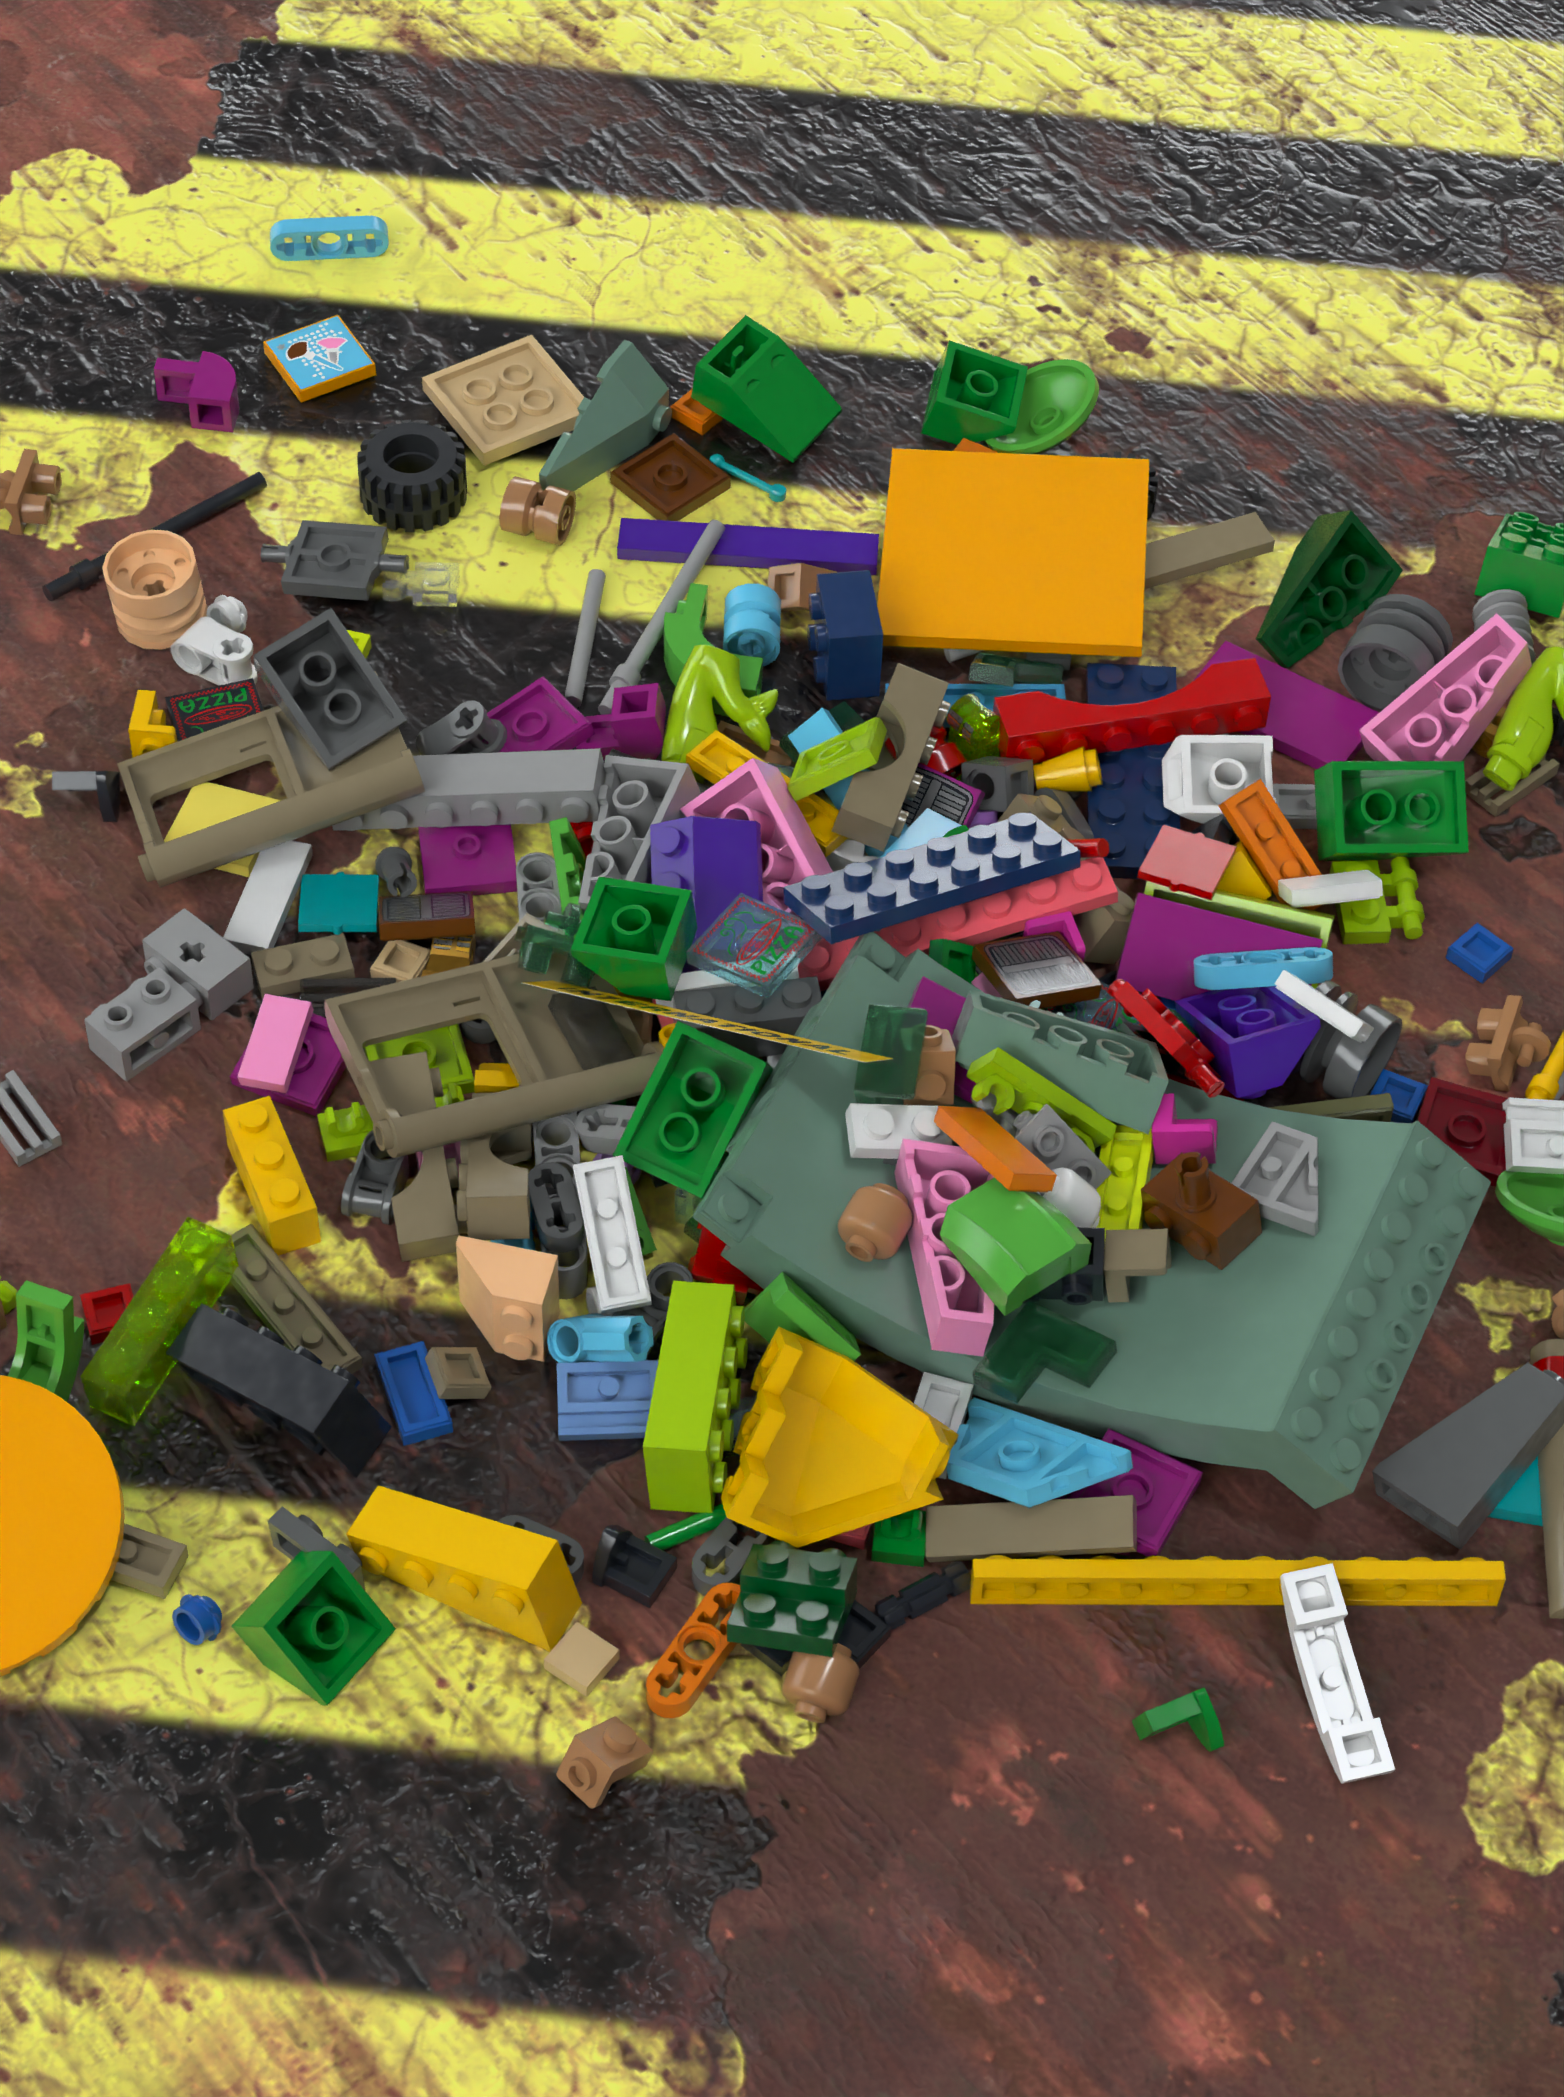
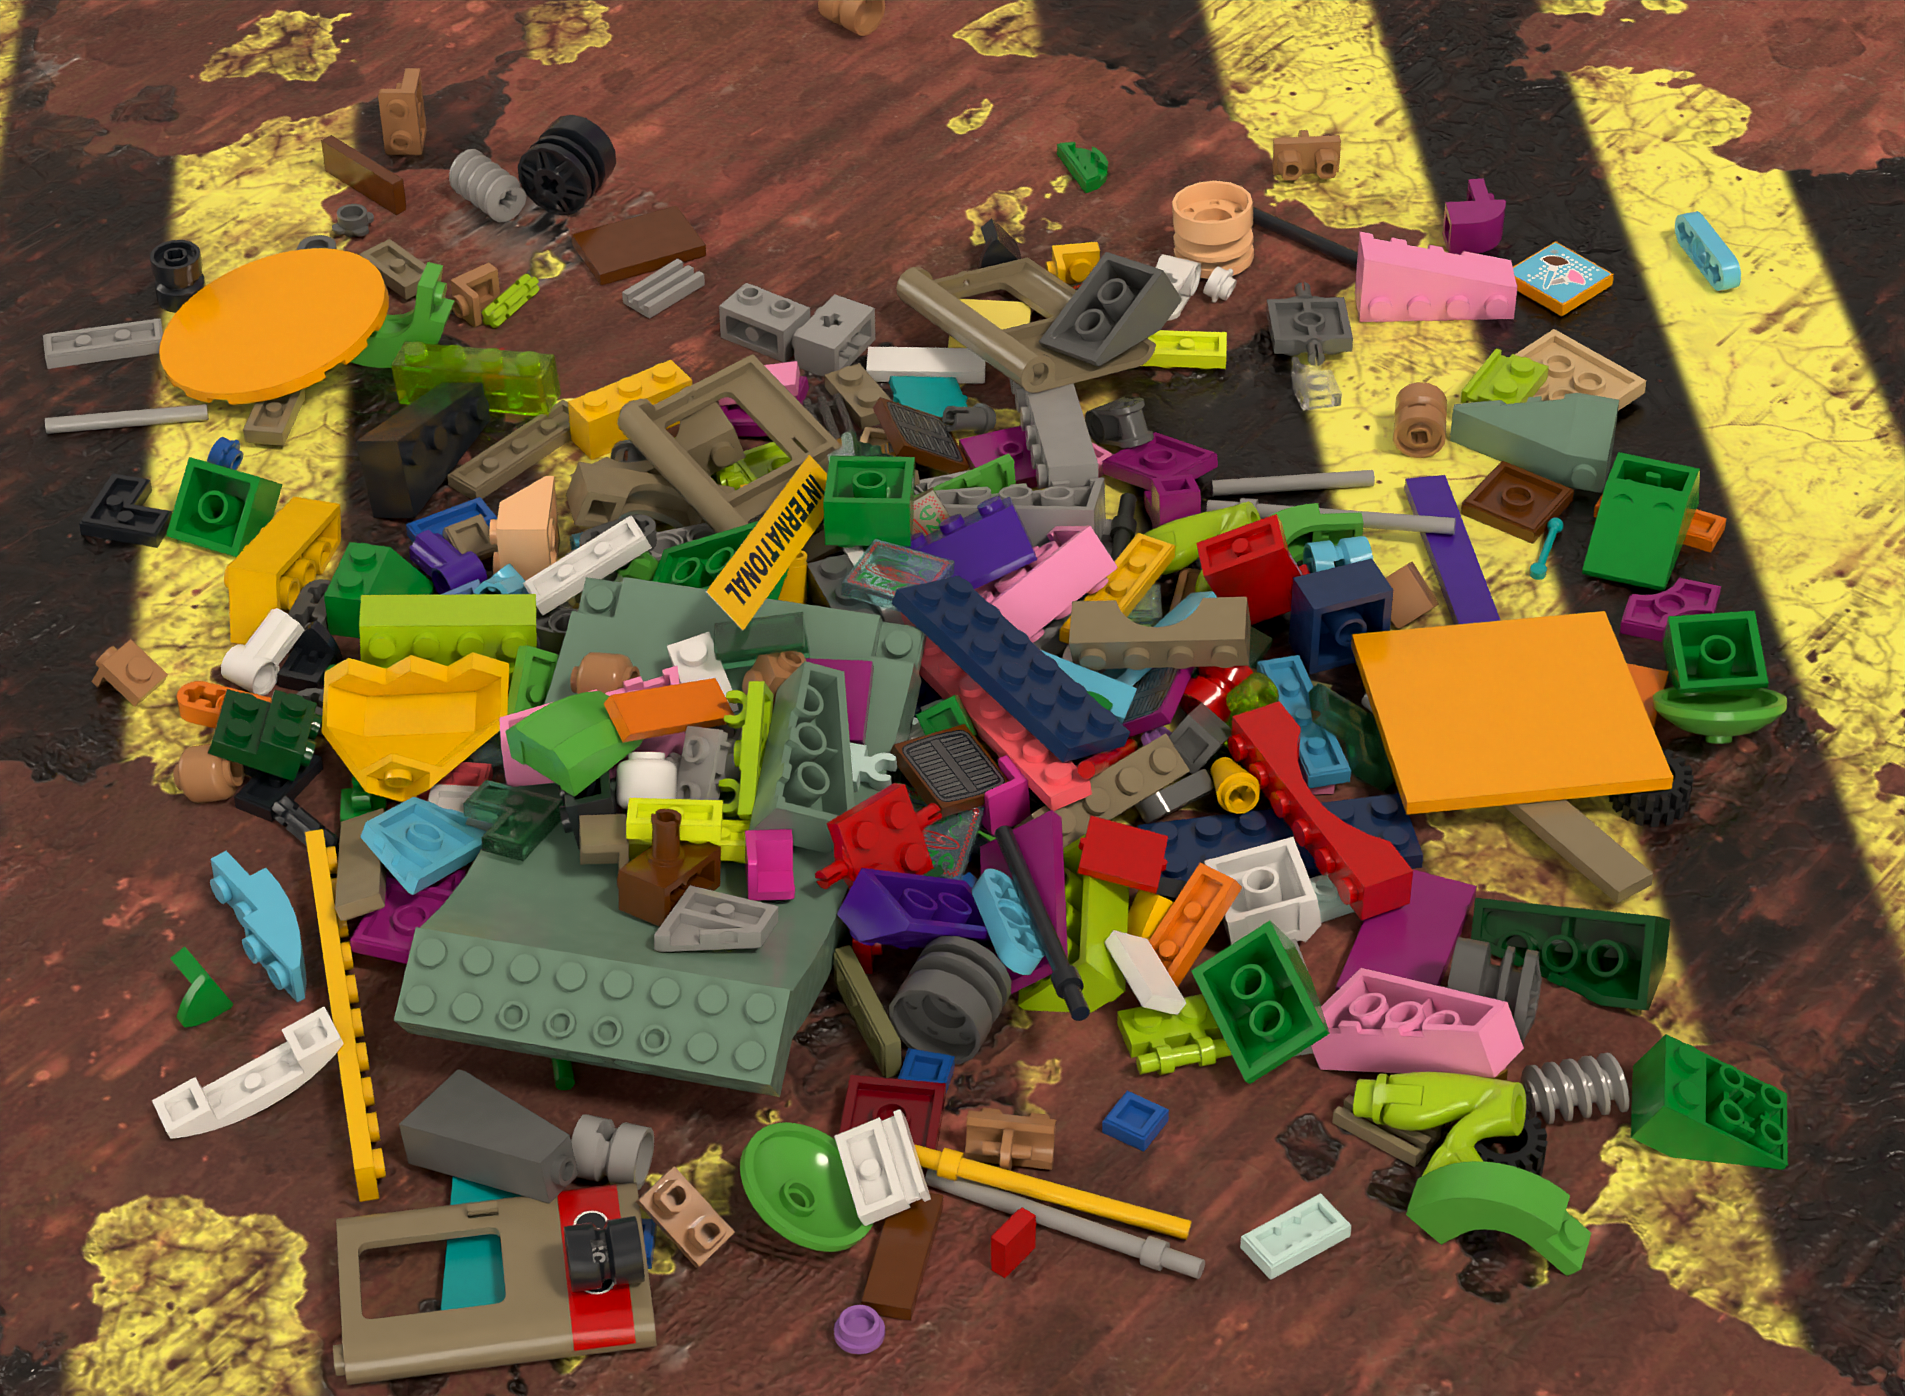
camera: 80 degrees right, 10 degrees down
dark grey plate [268,1506,366,1590] -> none
black tyre [357,419,467,532] -> none
tan tile [544,1622,620,1697] -> none
lime tile [788,717,887,802] -> none
white tile [1274,970,1374,1043] -> none
none -> light grey bar [45,404,209,434]
none -> black tile [79,473,172,548]
none -> medium azure slope [210,851,307,1002]
none -> white piece [221,608,304,696]
none -> green slope [324,542,435,638]
none -> dark purple piece [409,529,487,595]
none -> light grey wheel [571,1114,654,1190]
none -> neon yellow plate [626,798,723,844]
none -> black bar [995,825,1090,1021]
none -> red panel [1196,514,1310,625]
none -> bright pink wedge [1355,232,1517,322]
none -> lime plate [1461,348,1549,404]
none -> magenta tile [1620,578,1721,642]

